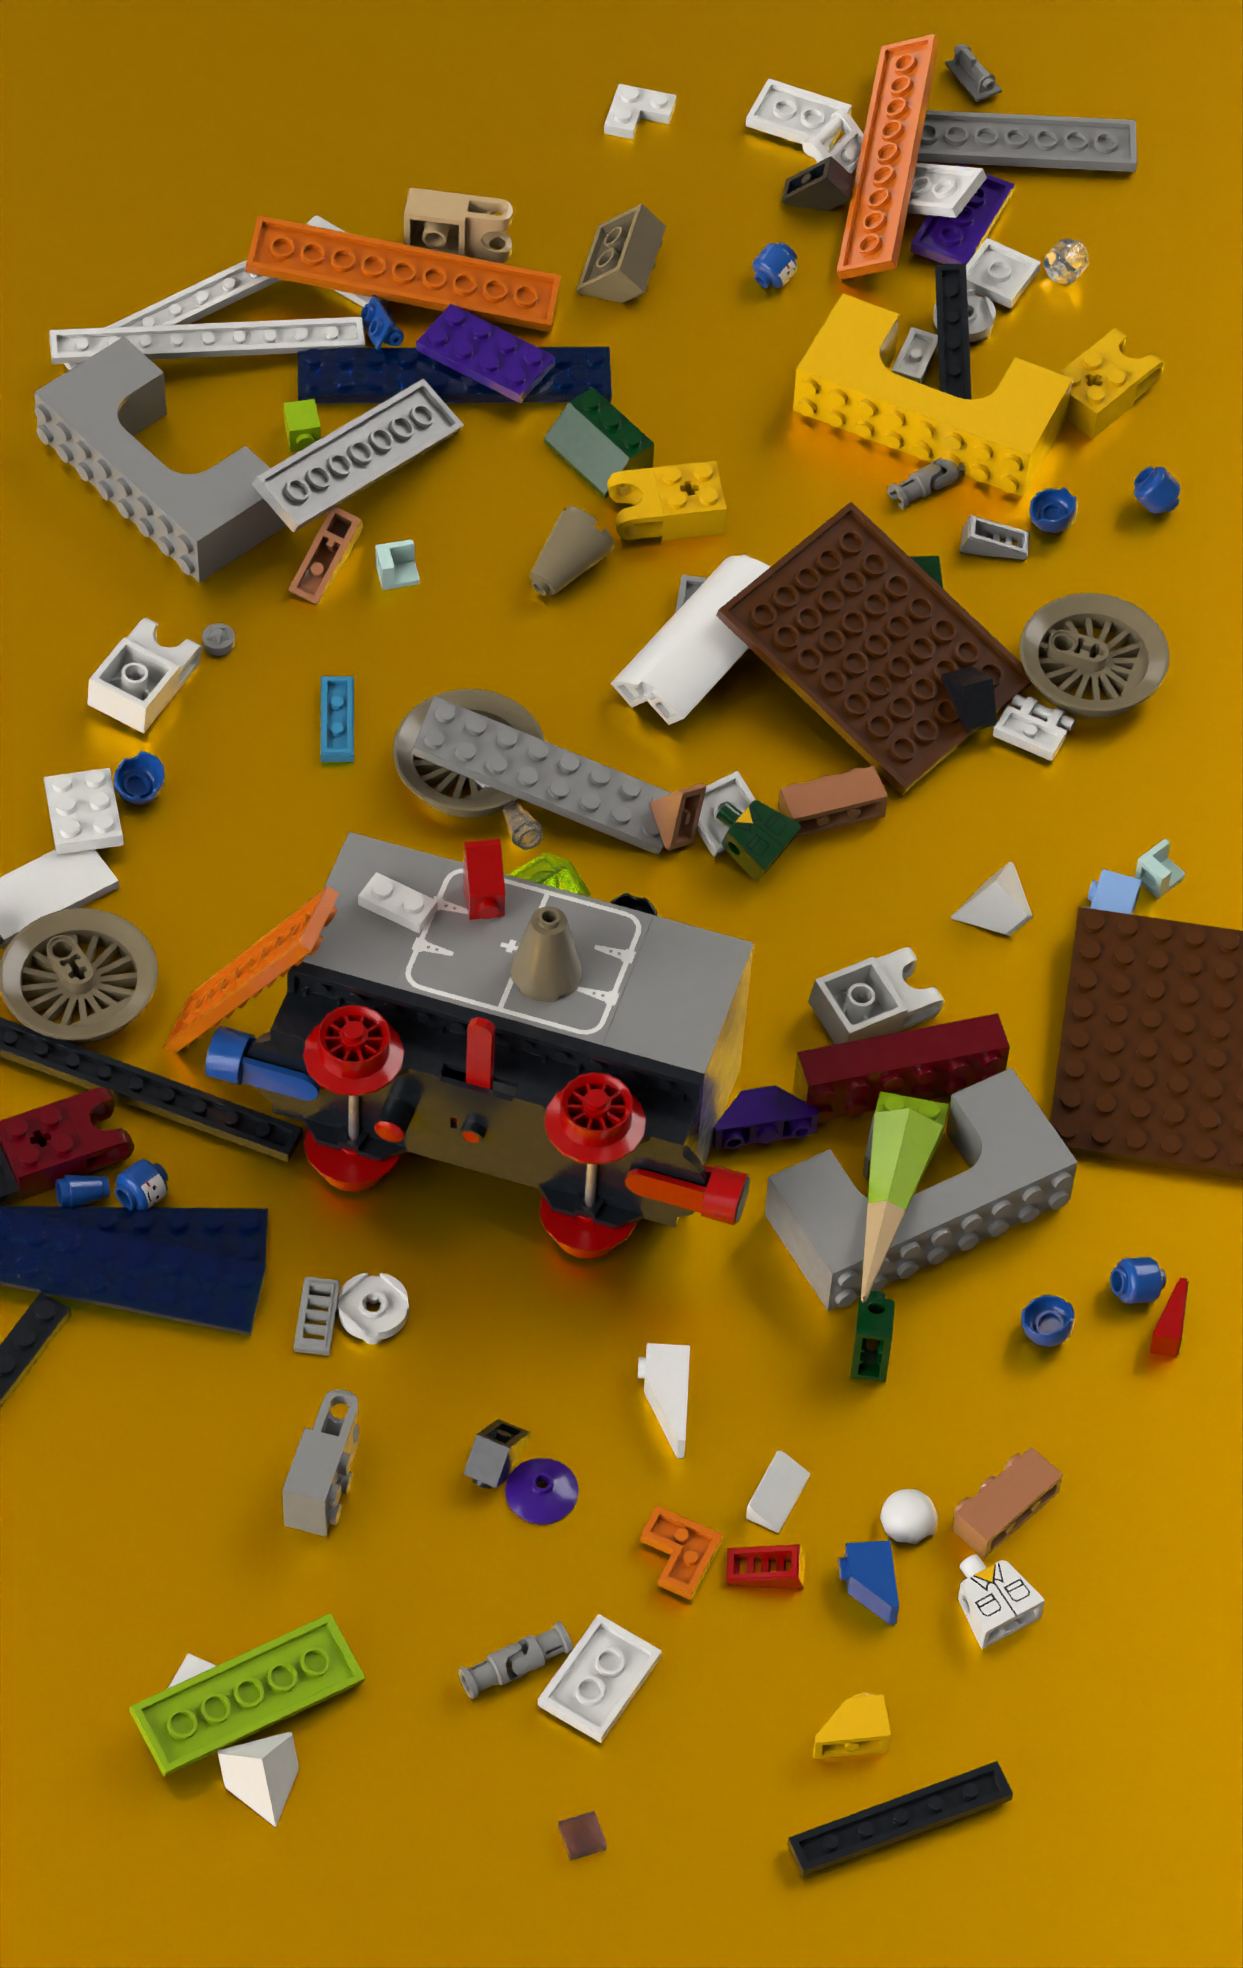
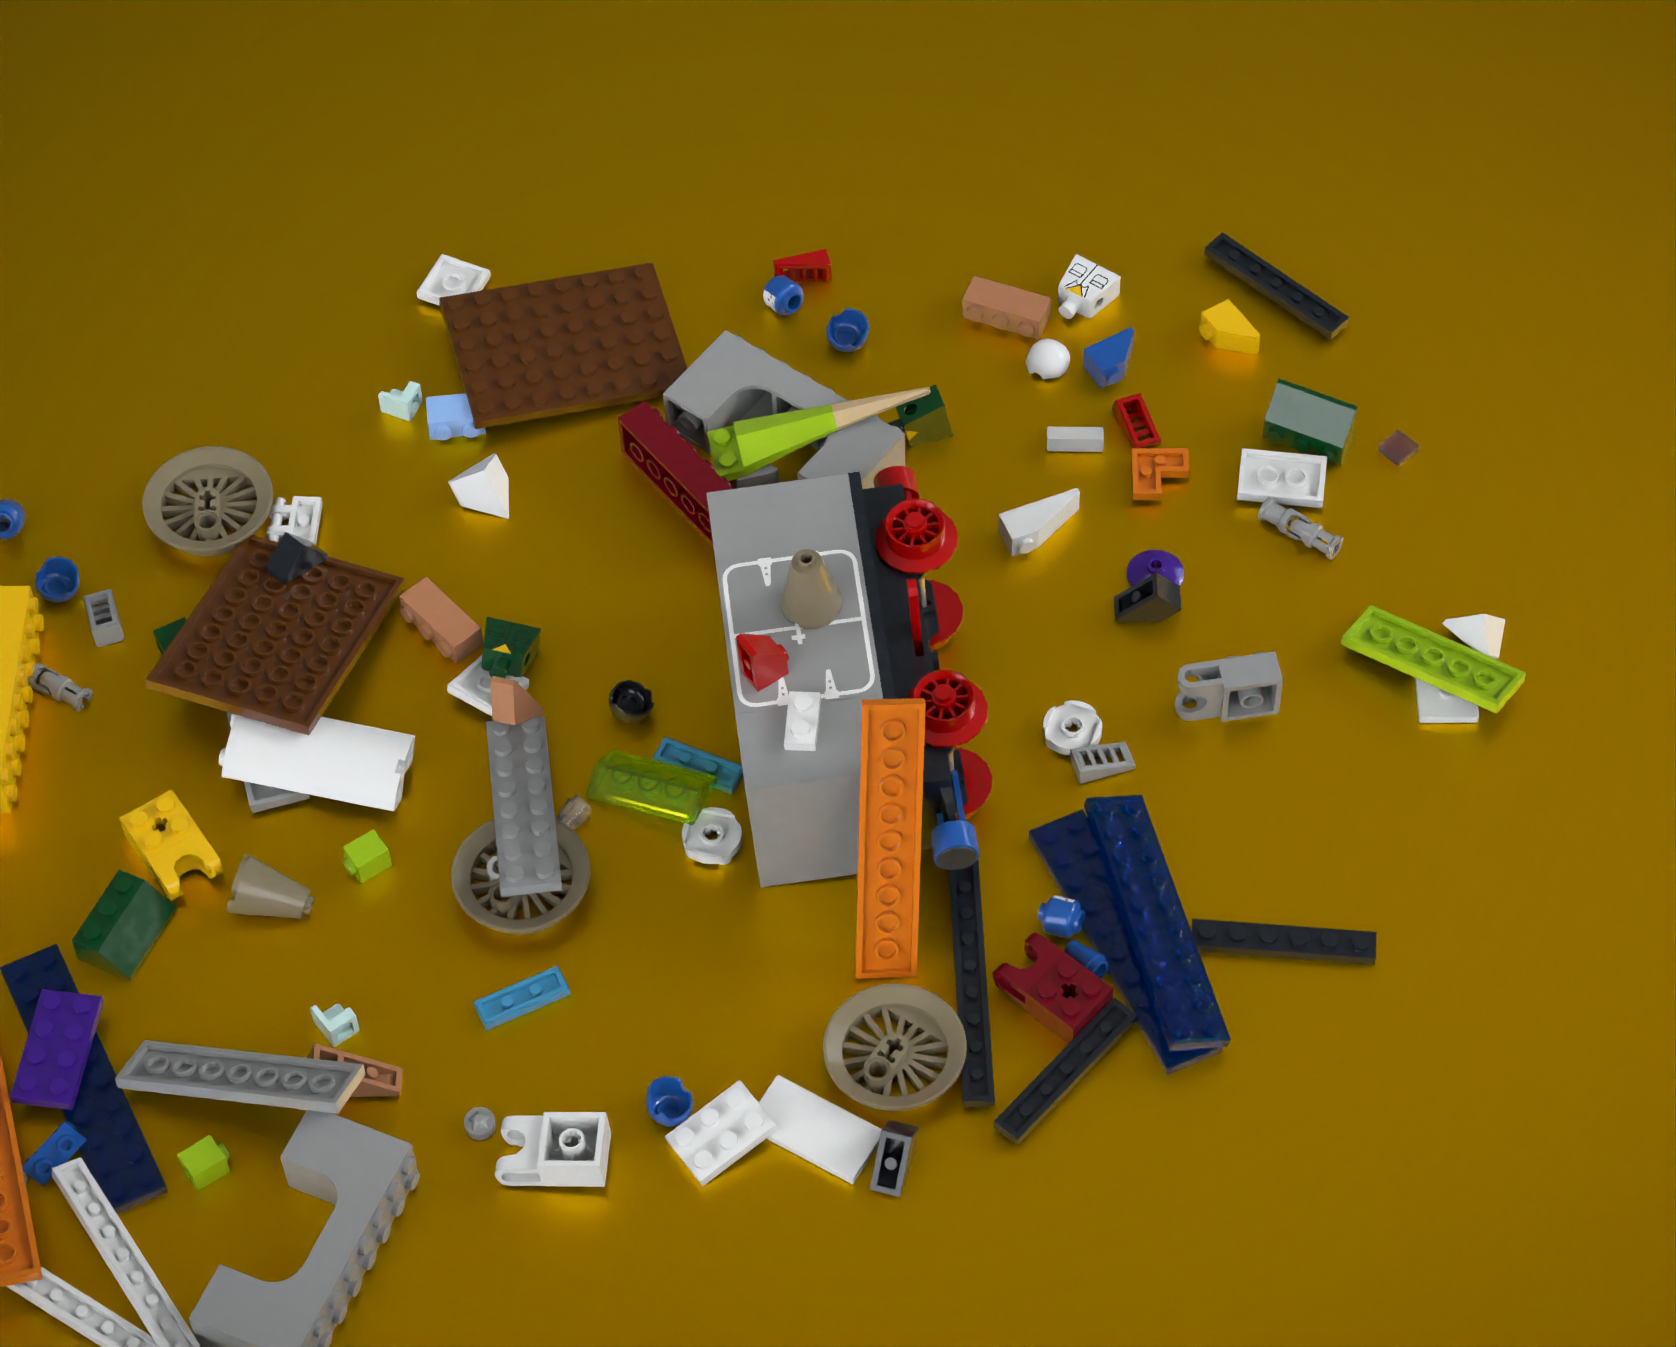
camera: 110 degrees left, 0 degrees up
white brick [808,947,945,1044] -> none
none -> lime brick [342,829,392,884]
none -> slope [1262,378,1358,466]

